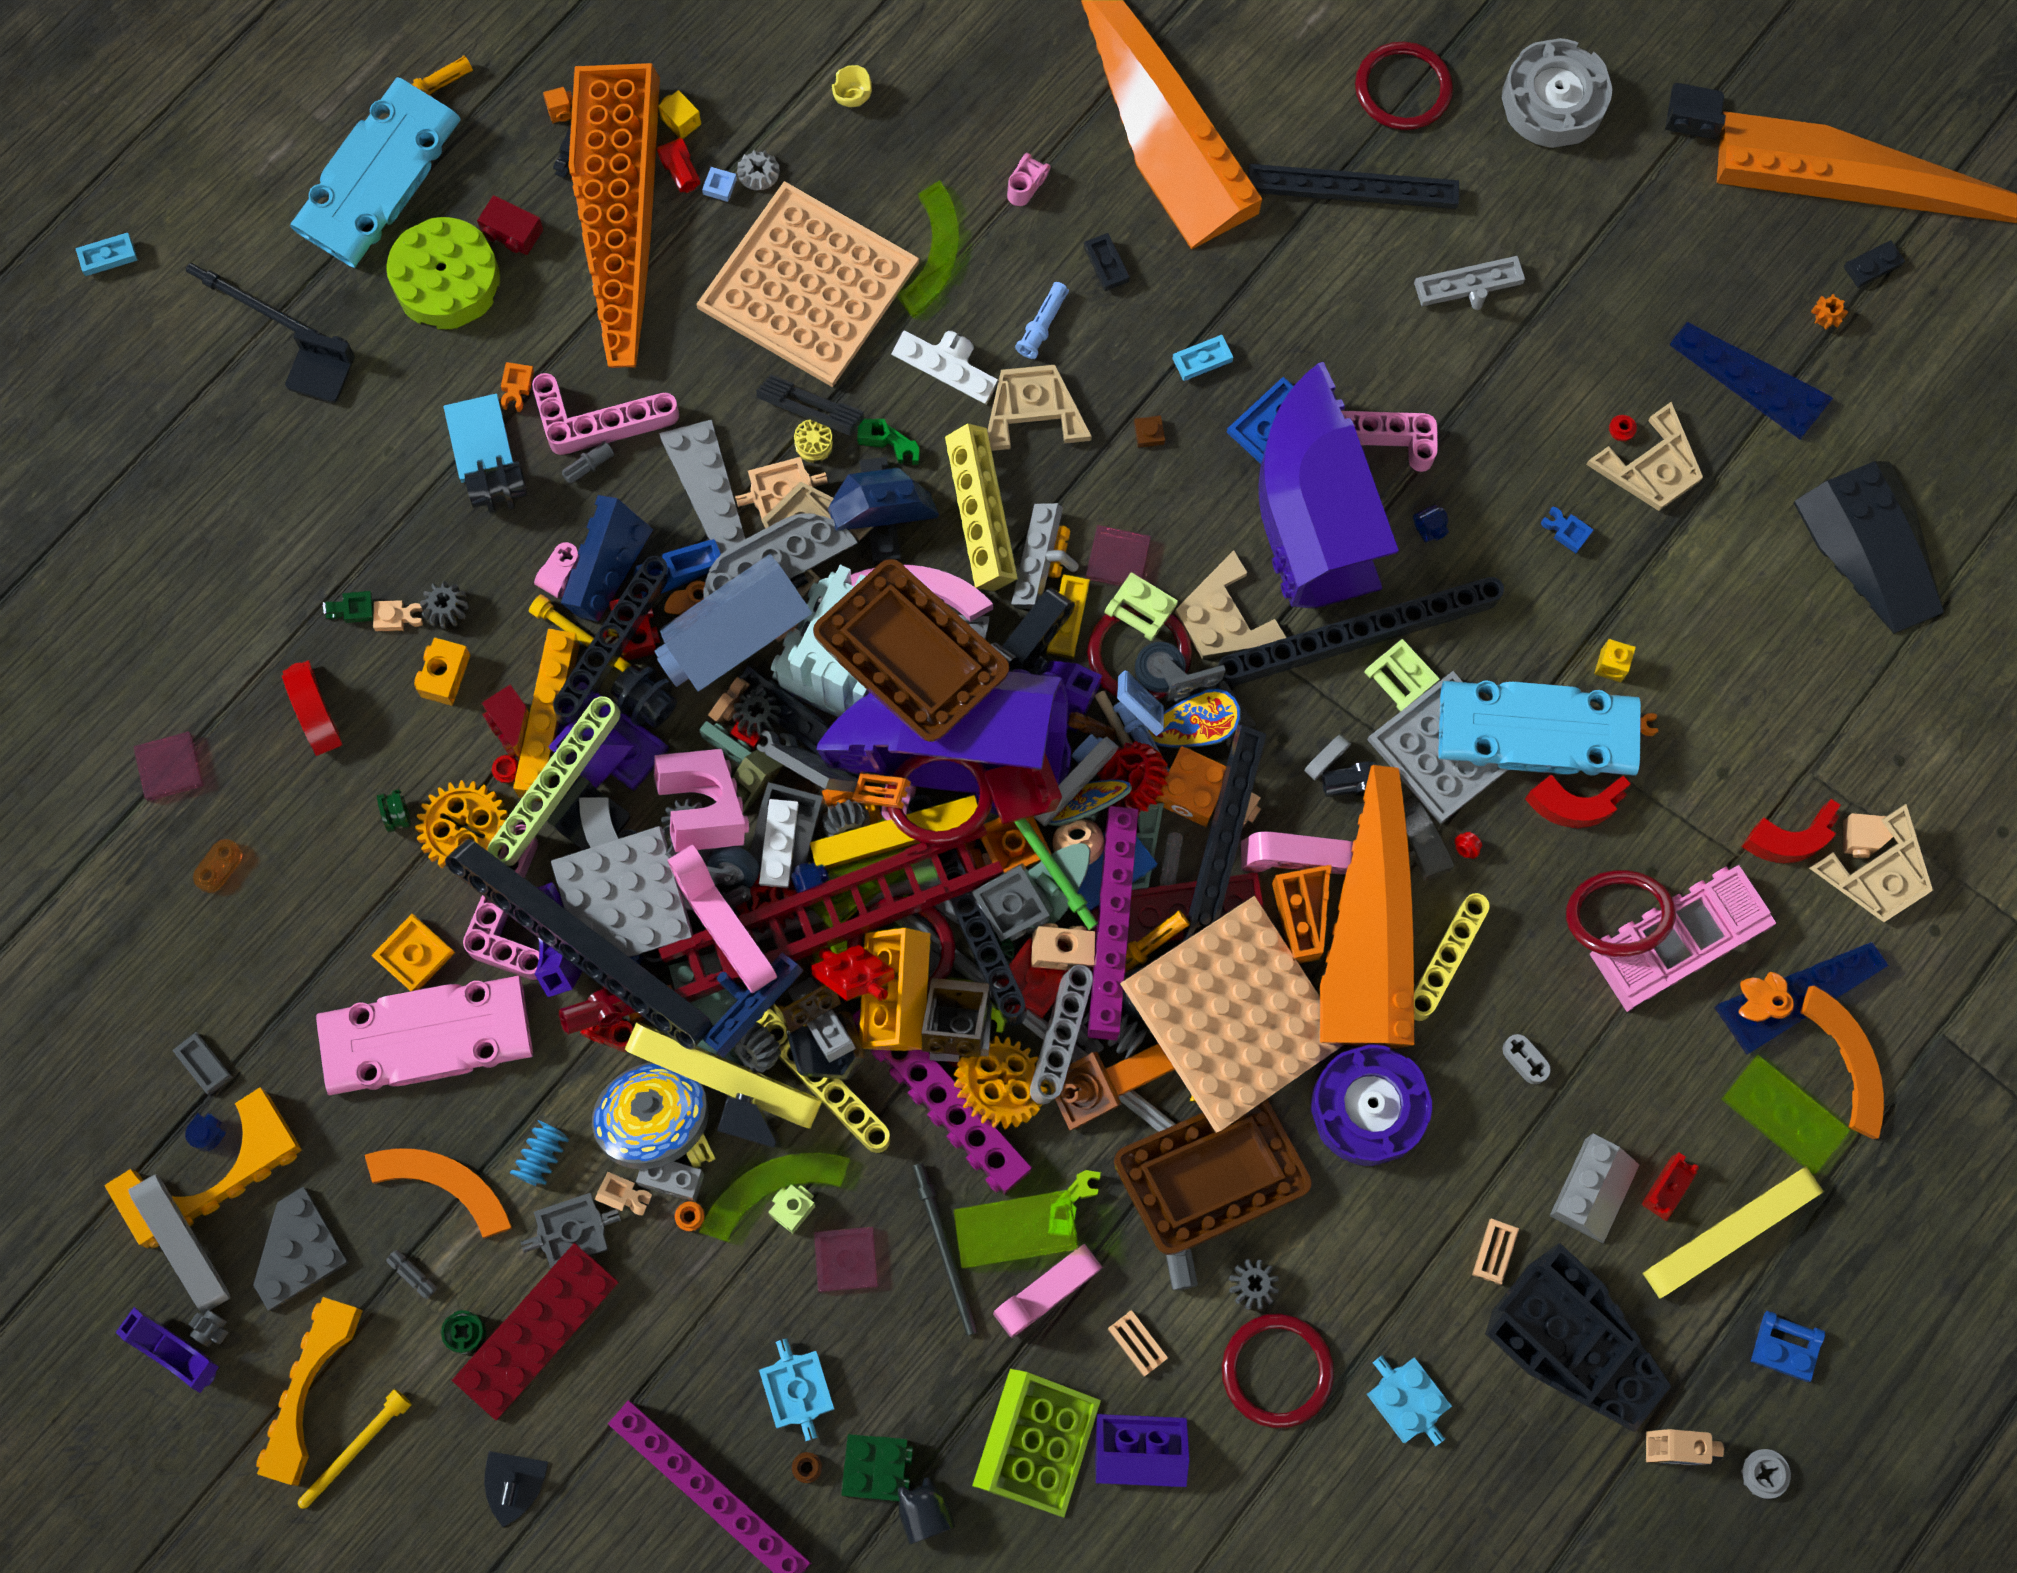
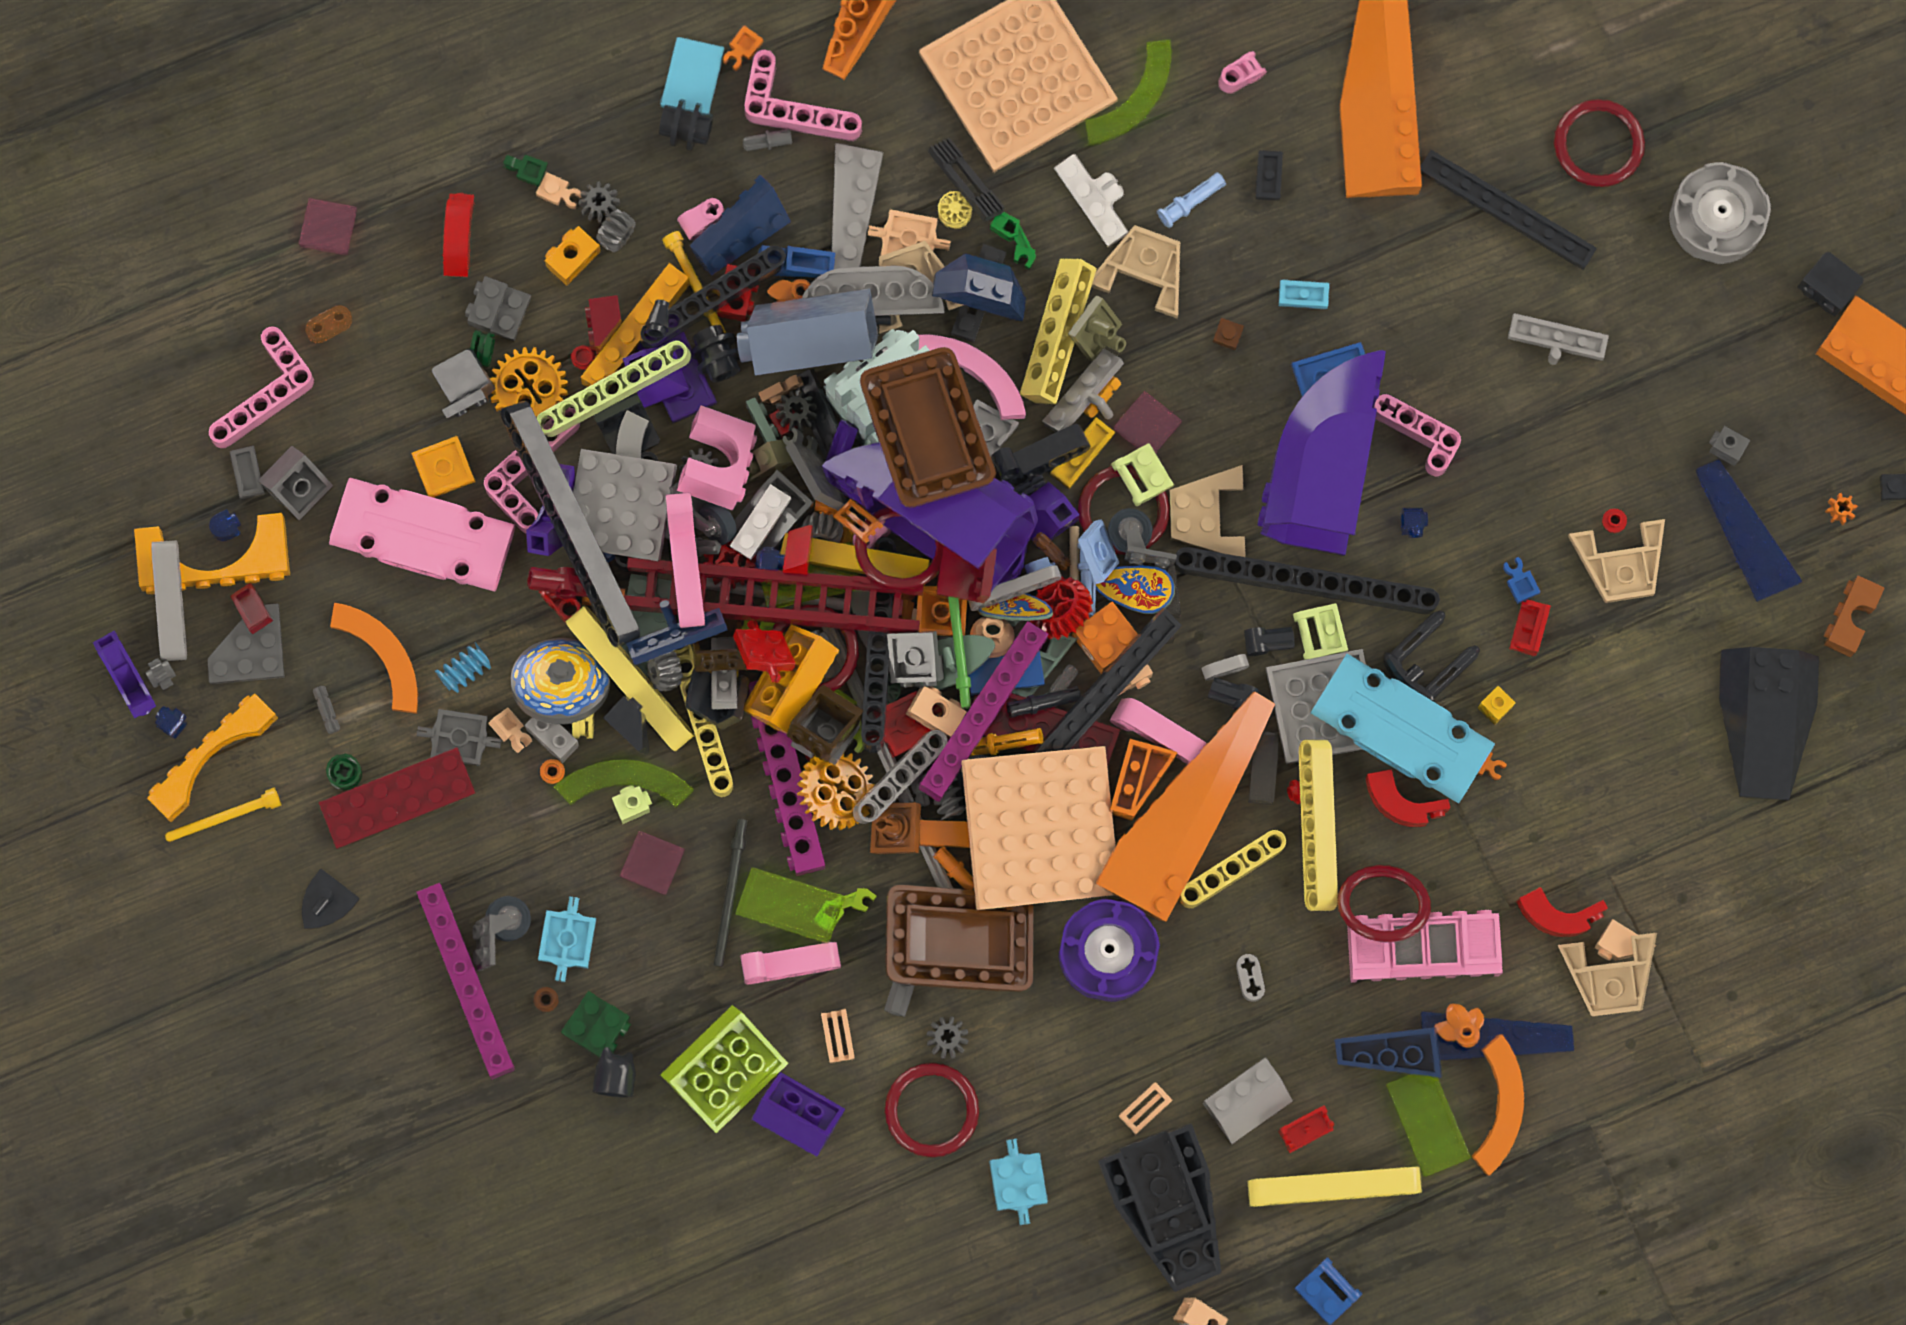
camera: 25 degrees right, 5 degrees up
none -> clear blue plate [155,706,188,740]
none -> bright pink beam [209,327,314,448]
none -> dark red tile [230,582,273,634]
none -> dark grey slope [258,446,333,520]
none -> bracket [432,348,496,418]
none -> dark grey plate [465,276,532,341]
none -> plate [472,896,531,971]
none -> dark grey gear [596,209,635,253]
none -> black cone [644,299,669,338]
none -> red slope [783,525,813,574]
none -> dark purple tile [825,419,858,462]
none -> orange pin [933,846,974,890]
none -> black pin [1006,686,1081,718]
none -> olive plate [1068,296,1126,361]
none -> black piece [1244,627,1294,656]
none -> light yellow beam [1299,740,1338,911]
none -> dark blue wedge [1335,1027,1442,1078]
none -> black piece [1383,610,1480,702]
none -> red hinge [1509,600,1551,656]
none -> dark grey brick [1709,426,1750,466]
none -> dark orange arch [1823,576,1884,657]

